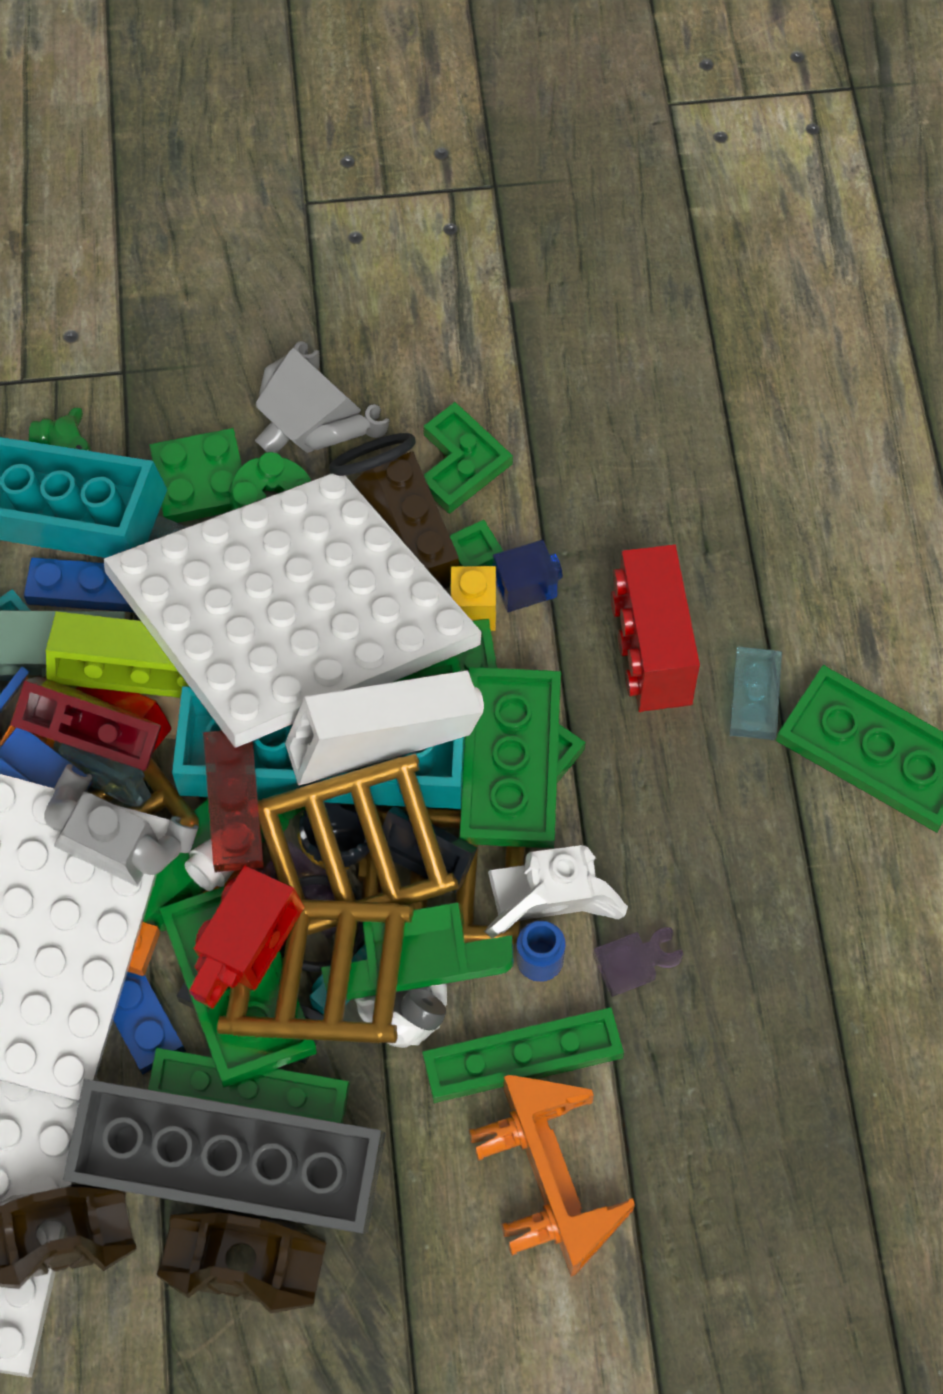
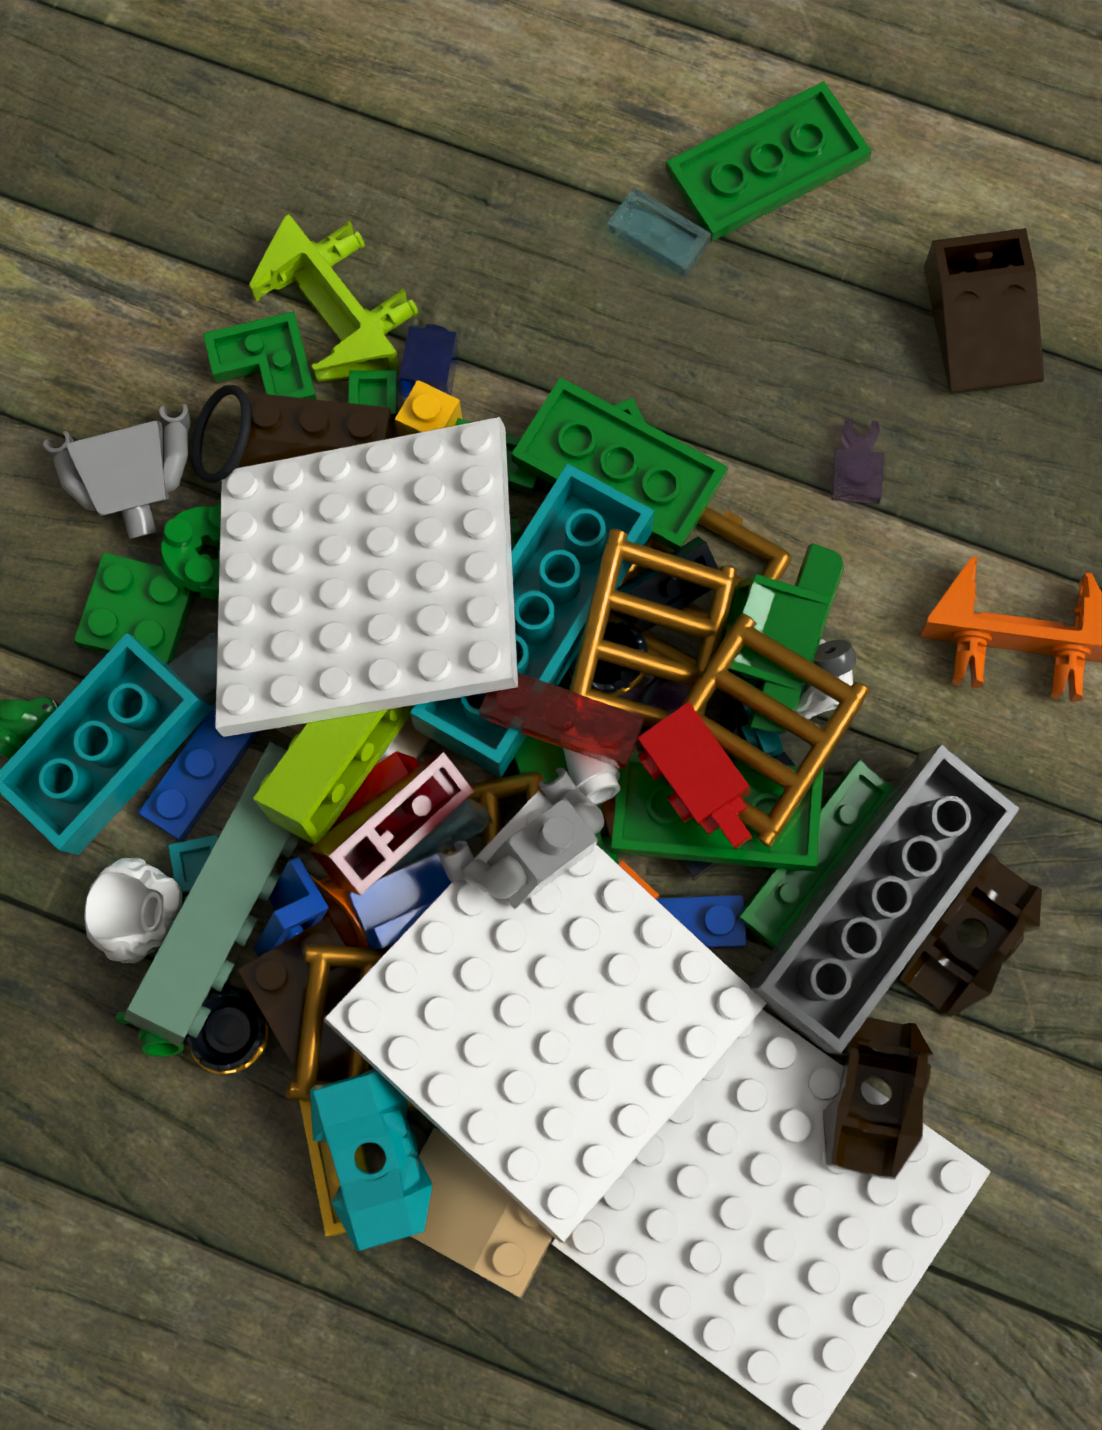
camera: 60 degrees left, 10 degrees up
white slope [285,670,484,785] -> none
green plate [422,1007,624,1103] -> none
white piece [484,845,628,938] -> none
blue brick [516,921,565,982] -> none
red brick [611,544,700,712] -> none
none -> lime hose [249,214,419,382]
none -> dark brown slope [924,228,1044,394]

